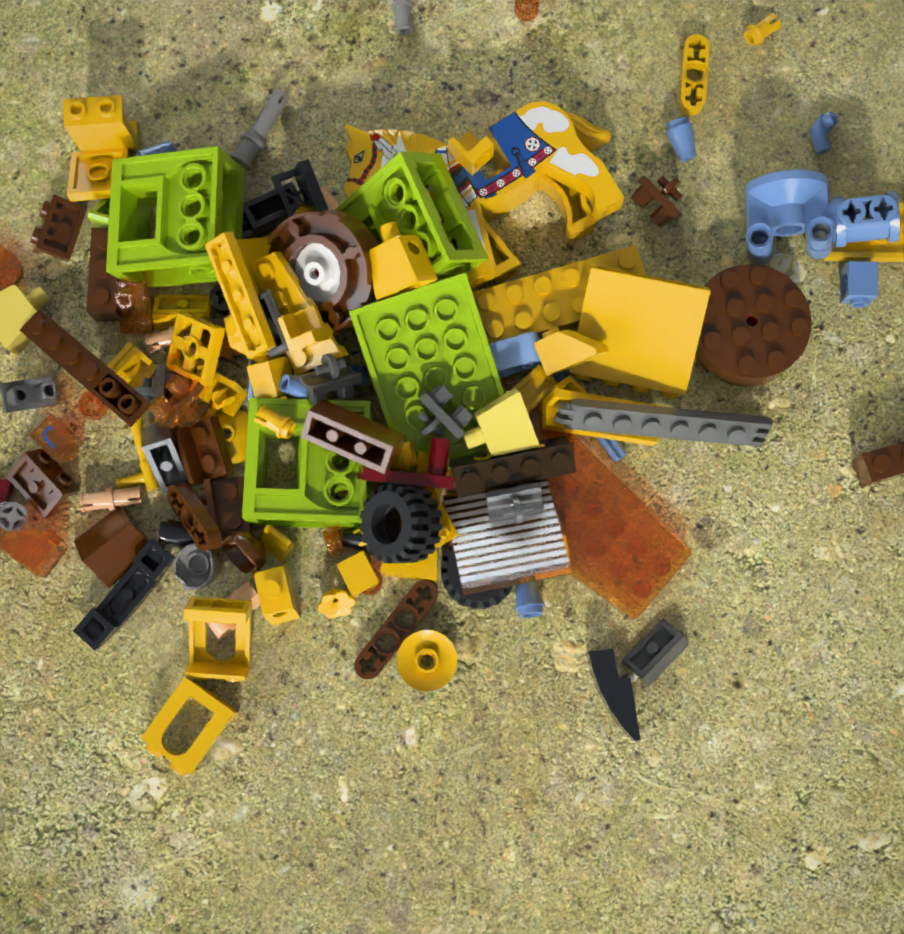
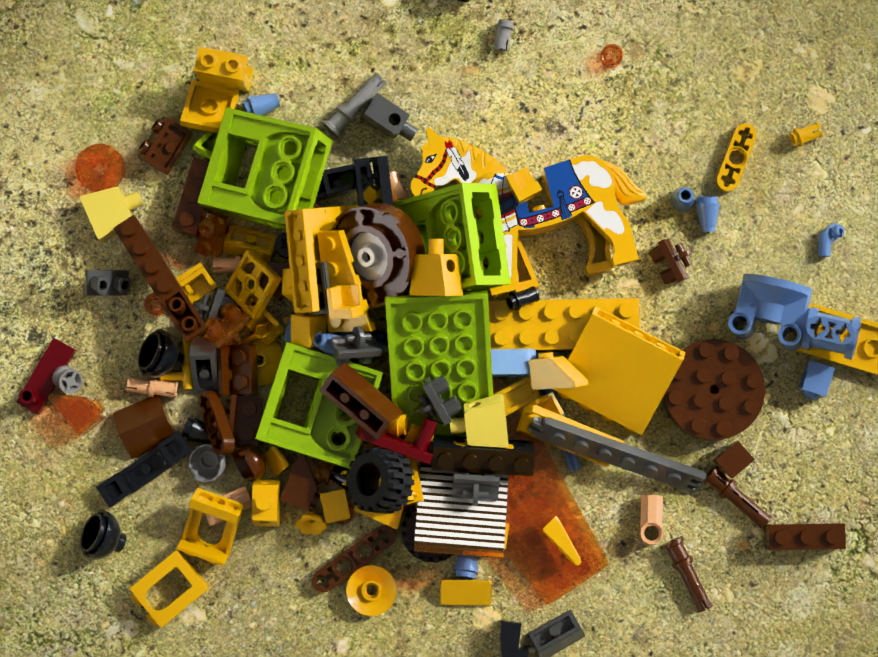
camera: 15 degrees right, 5 degrees up
reddish brown bracket [6,449,80,519] -> none
clear orange brick [29,414,84,464] -> none
yellow pin [254,405,296,439] -> none
none -> black piece [80,510,126,560]
none -> black piece [138,329,184,378]
none -> reddish brown slope [279,453,320,512]
none -> dark grey torso [359,93,418,141]
none -> yellow slope [441,579,491,605]
none -> black pin [506,286,540,311]
none -> yellow slope [541,516,582,566]
none -> light nougat piece [638,495,663,545]
none -> reddish brown pin [662,536,713,613]
none -> medium blue cone [670,187,695,212]
none -> reddish brown pin [703,465,772,528]
none -> reddish brown panel [712,441,755,478]

